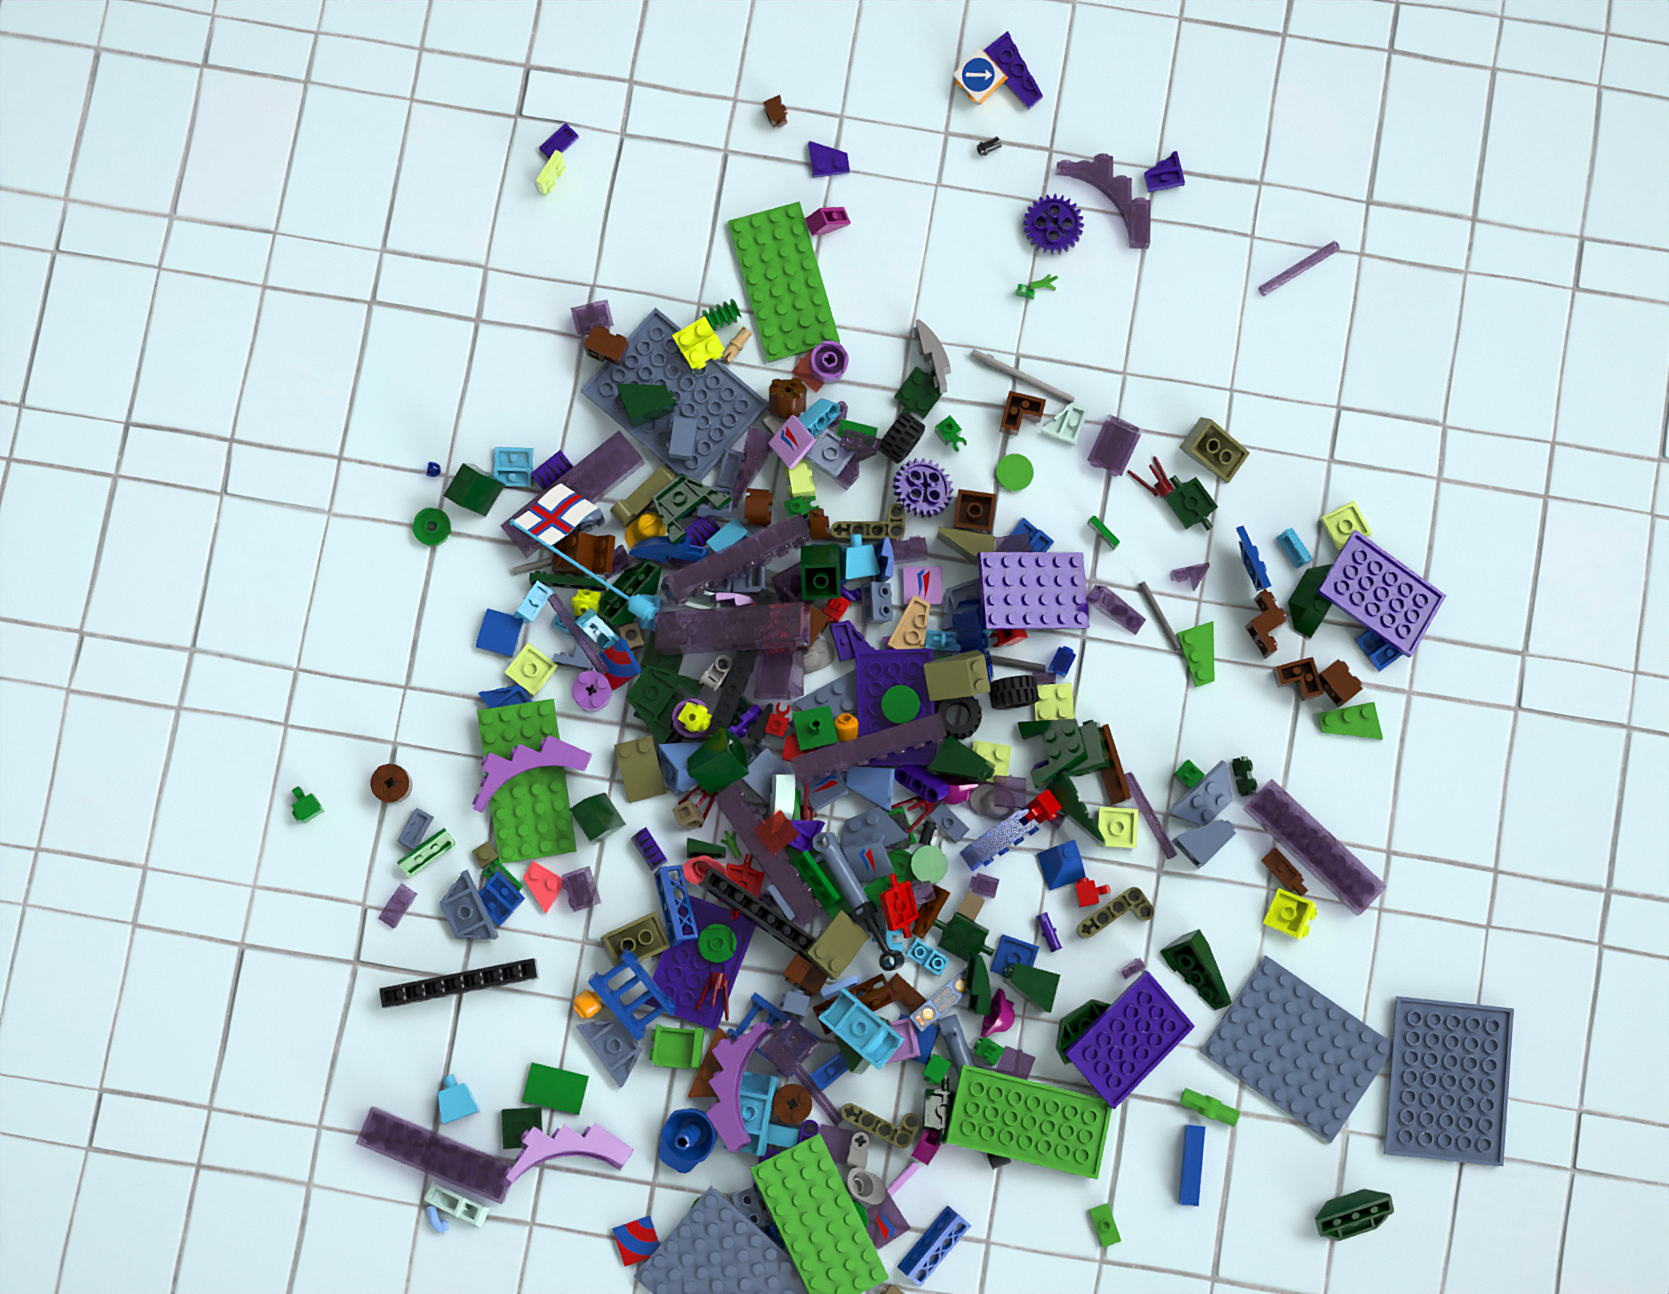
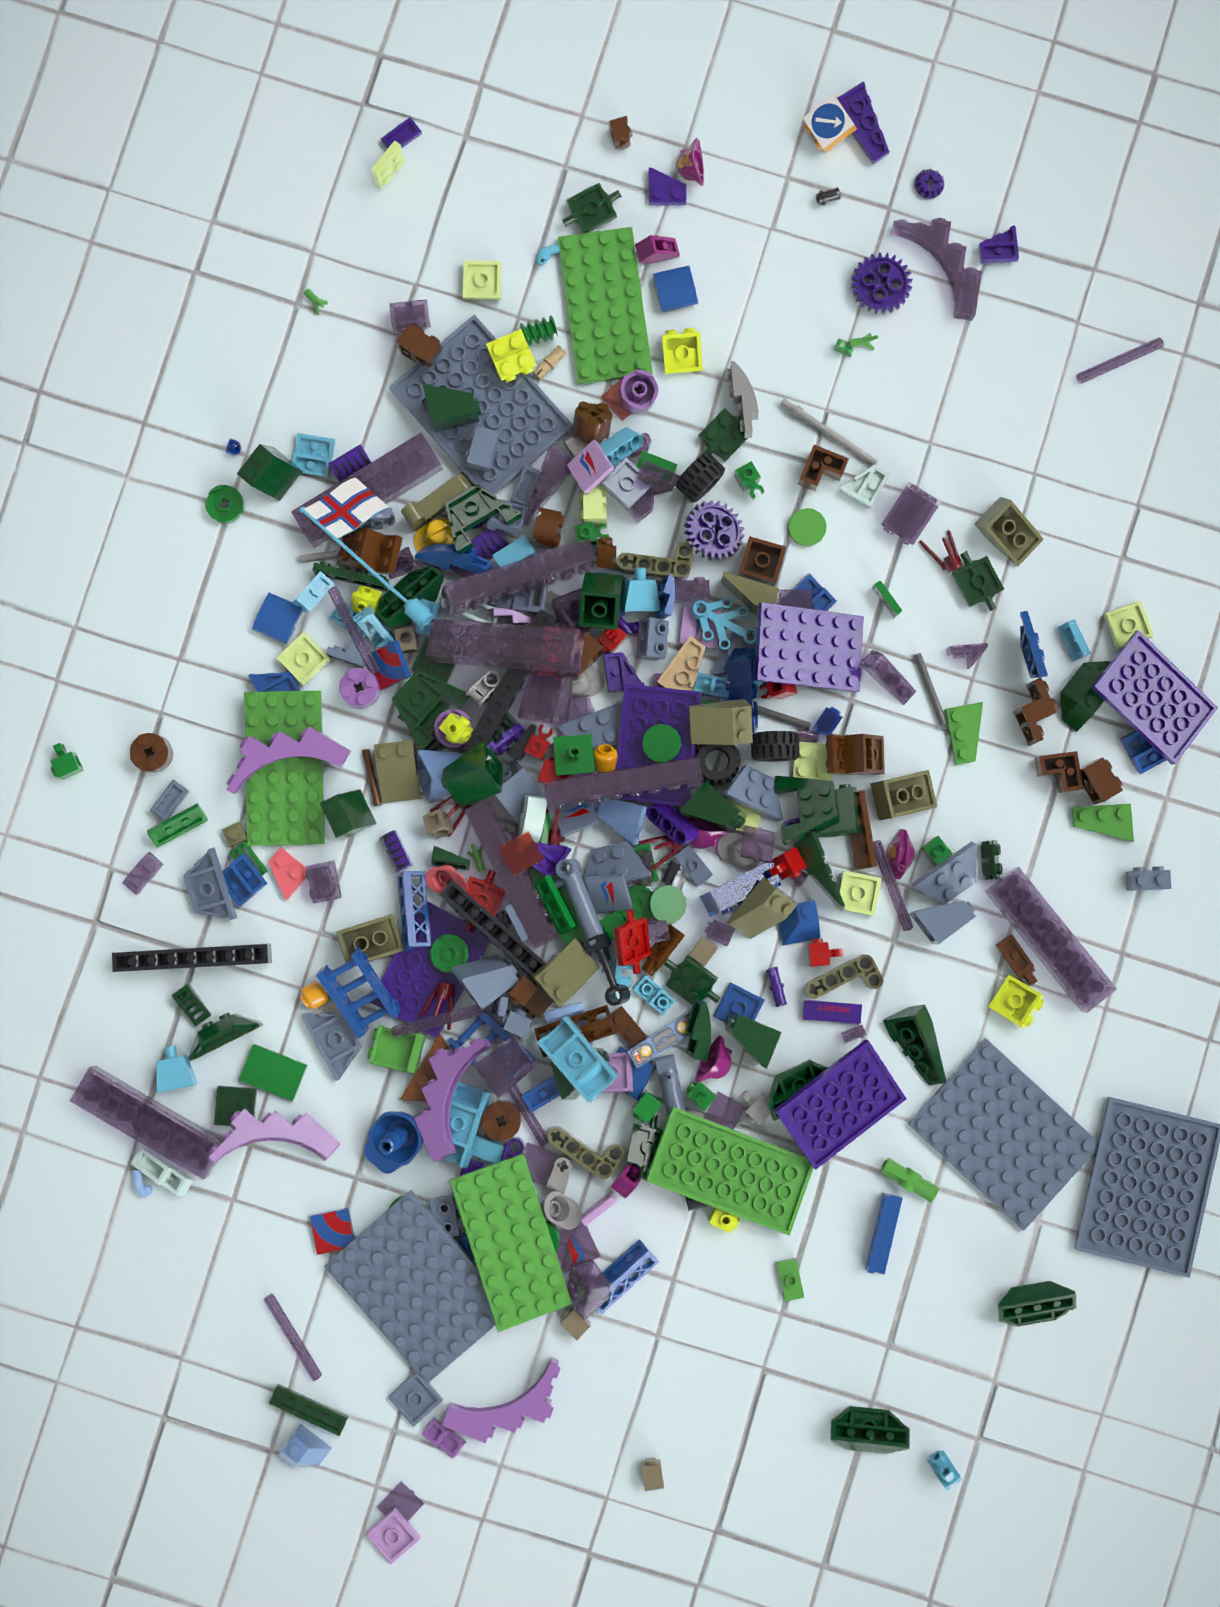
camera: 10 degrees right, 5 degrees up
none -> dark green slope [171,984,212,1027]
none -> dark green wedge [188,1012,263,1061]
none -> bright green bar [304,289,328,315]
none -> reddish brown bar [362,749,382,806]
none -> clear purple axle [391,1004,485,1038]
none -> sand blue slope [450,955,519,1009]
none -> yellowish green plate [463,260,502,300]
none -> sand blue plate [491,995,508,1017]
none -> medium azure arm [536,244,560,265]
none -> clear purple slope [550,694,595,726]
none -> dark green plate [562,183,622,233]
none -> clear purple slope [567,1259,611,1320]
none -> blue slope [653,266,698,312]
none -> neon yellow plate [661,328,703,374]
none -> magenta hat [676,138,704,186]
none -> medium azure plant [691,597,757,651]
none -> neon yellow brick [709,1207,740,1233]
none -> sand blue wing [723,765,783,822]
none -> olive slope [727,877,798,939]
none -> light grey brick [741,1090,770,1125]
none -> dark purple tile [802,1000,862,1024]
none -> reddish brown bracket [826,734,885,775]
none -> olive slope [870,770,938,821]
none -> magenta hat [886,829,915,879]
none -> dark purple gear [914,168,945,199]
none -> sand blue brick [1126,866,1172,891]

